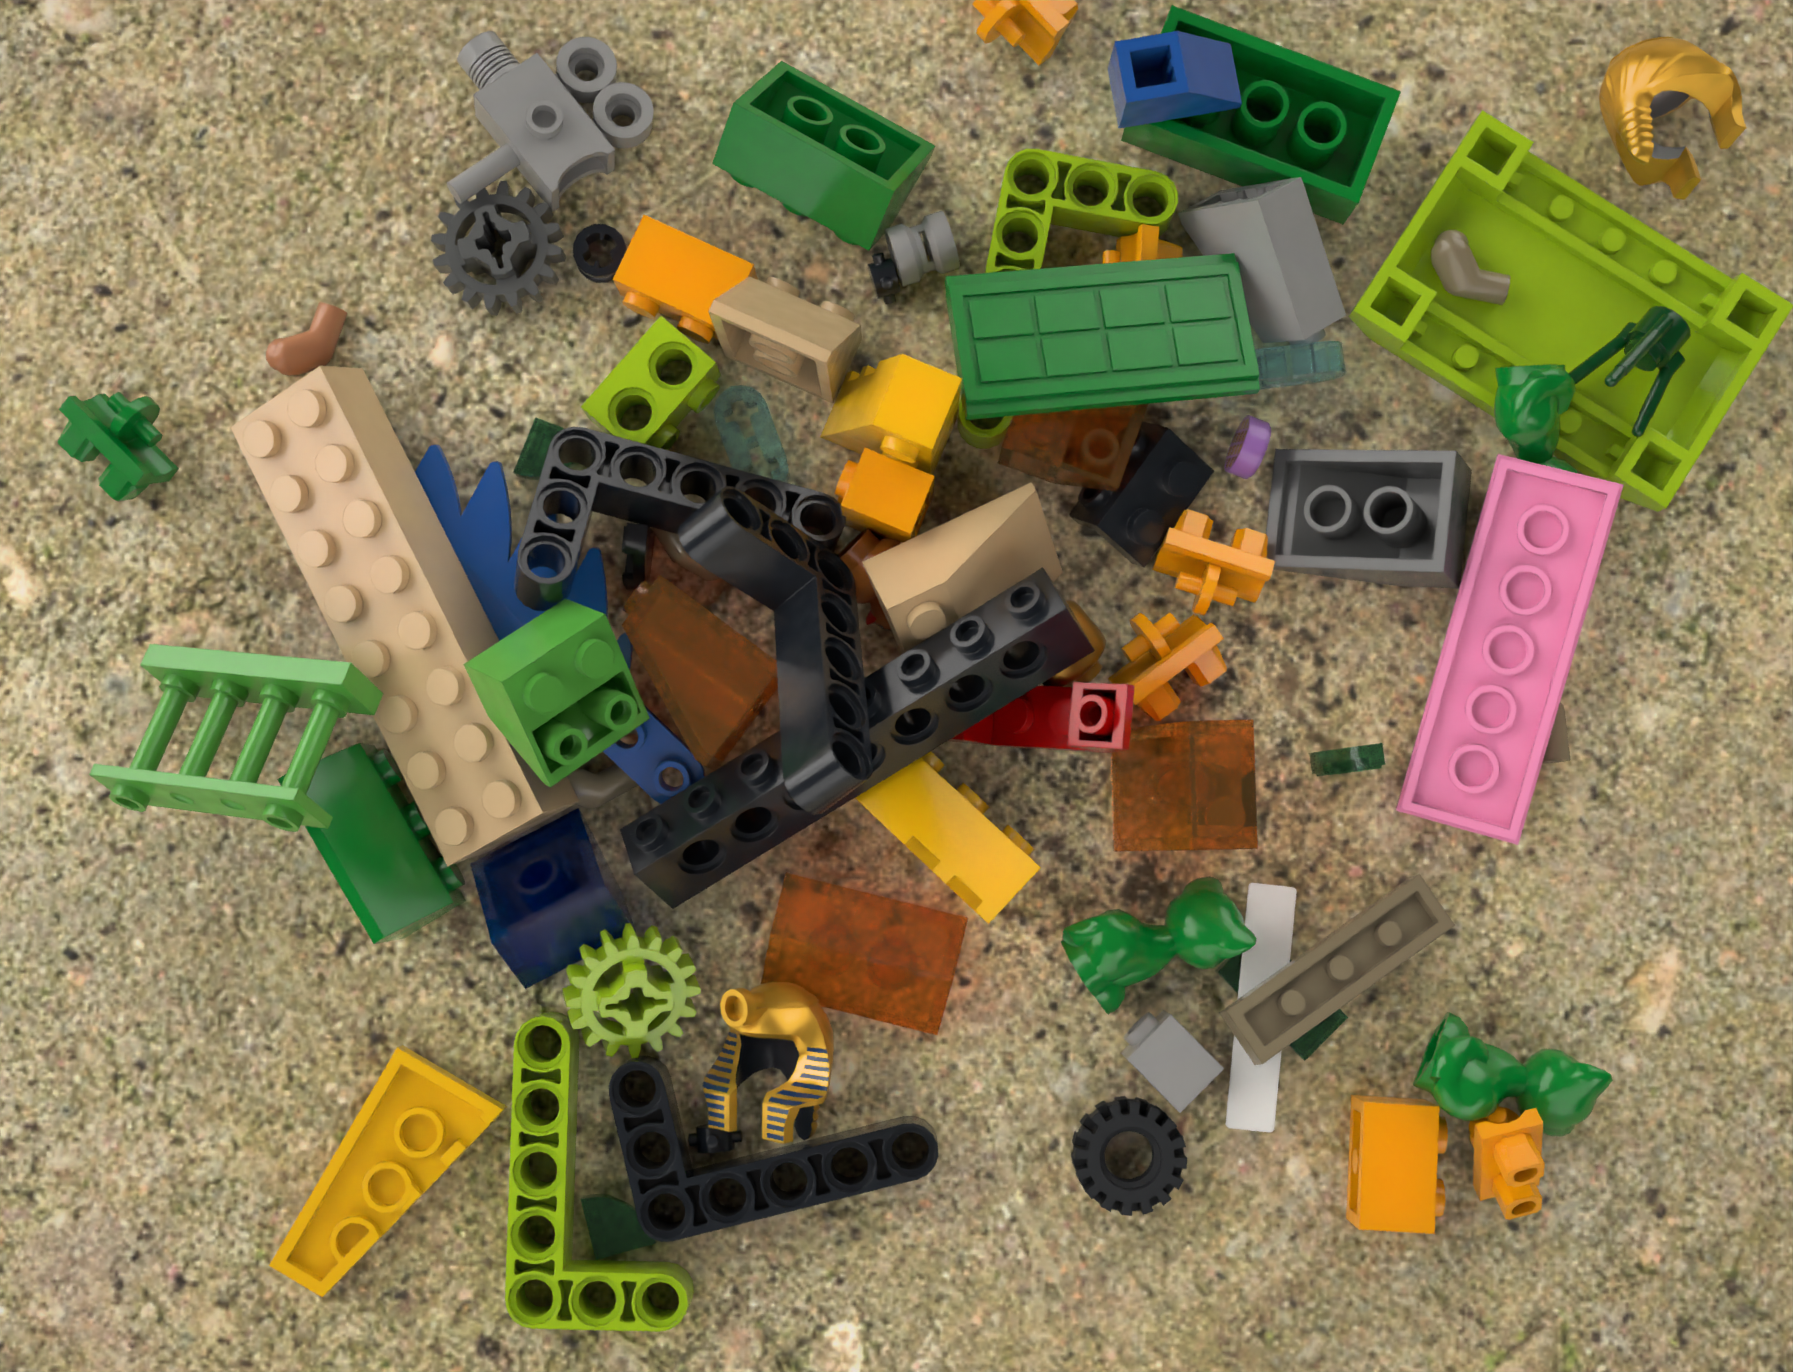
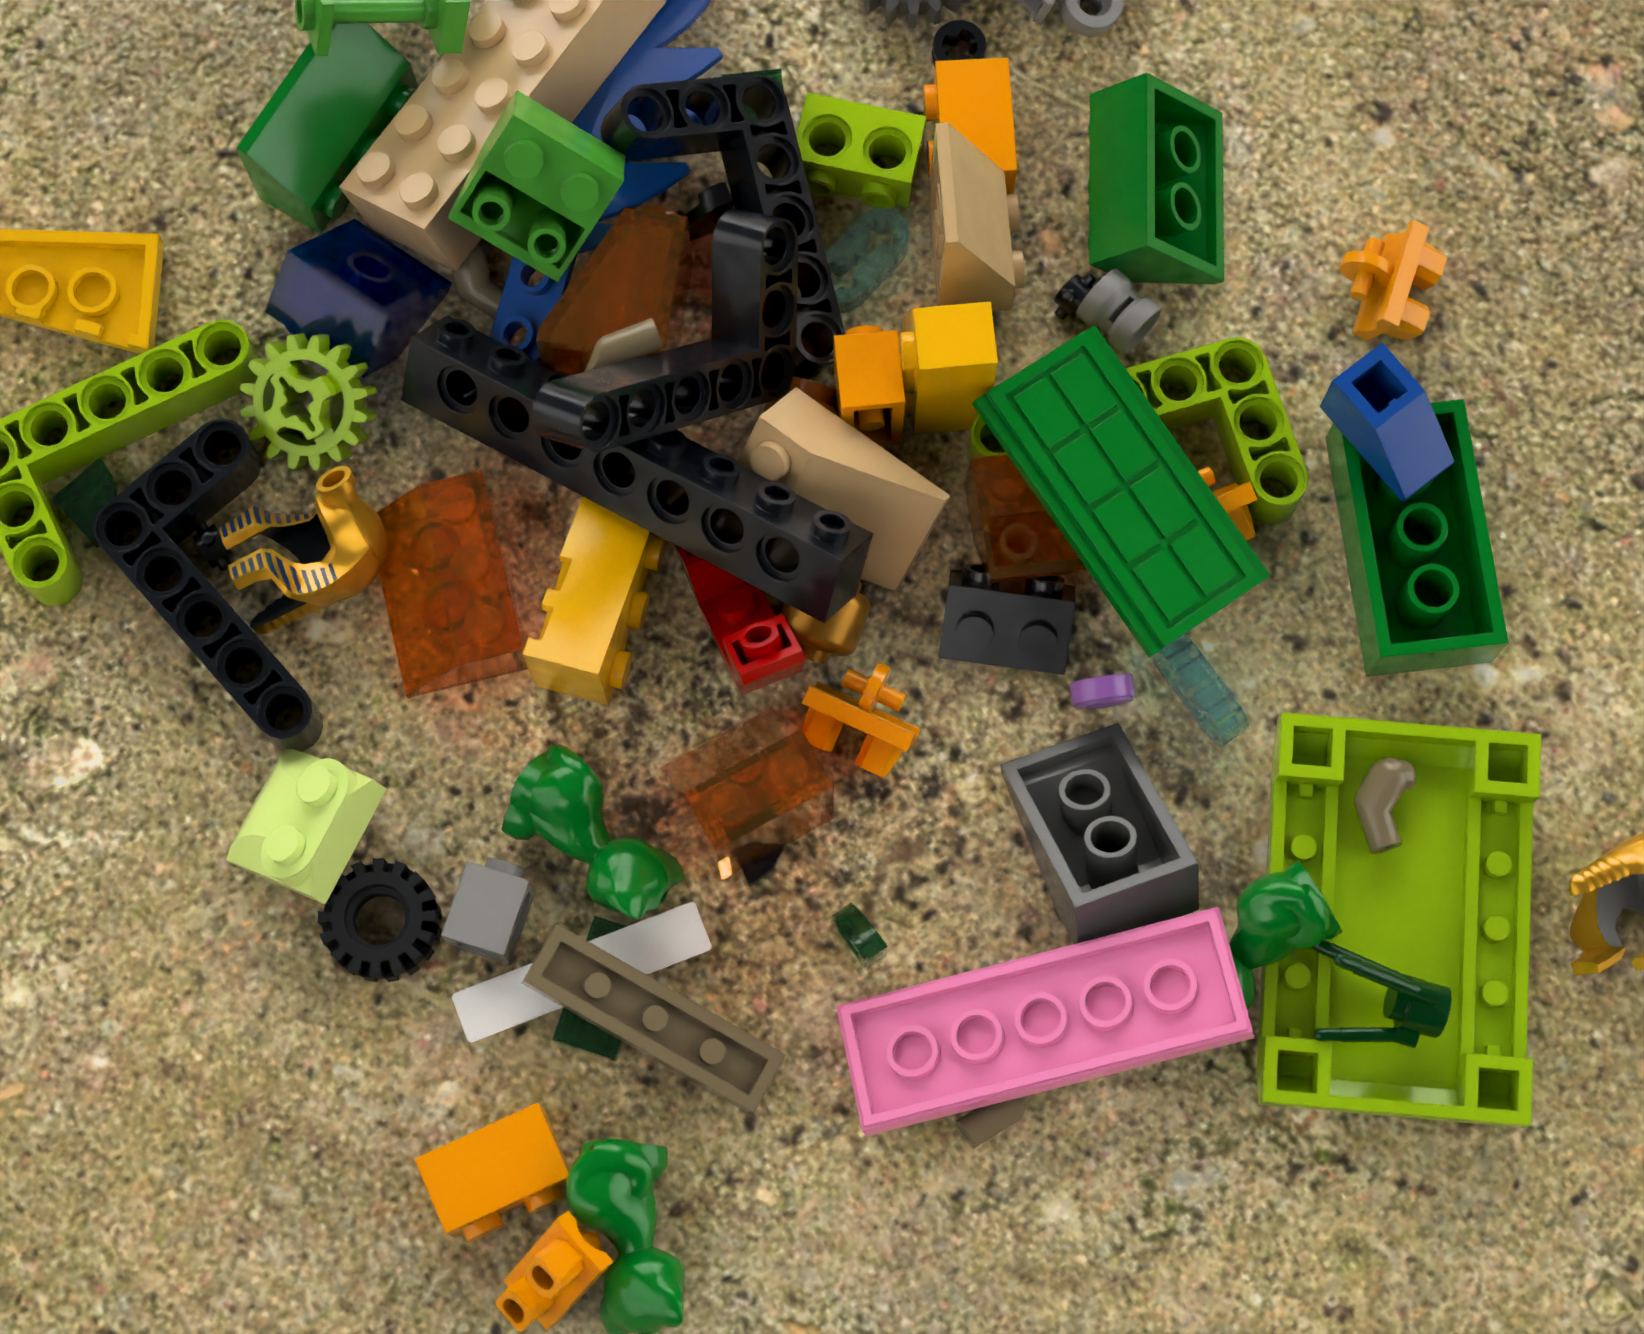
camera: 60 degrees right, 10 degrees down
light orange hips [1152,509,1275,616] -> none
light grey slope [1178,177,1346,348] -> none
none -> yellowish green slope [226,749,387,905]
none -> dark tan arm [585,318,664,372]

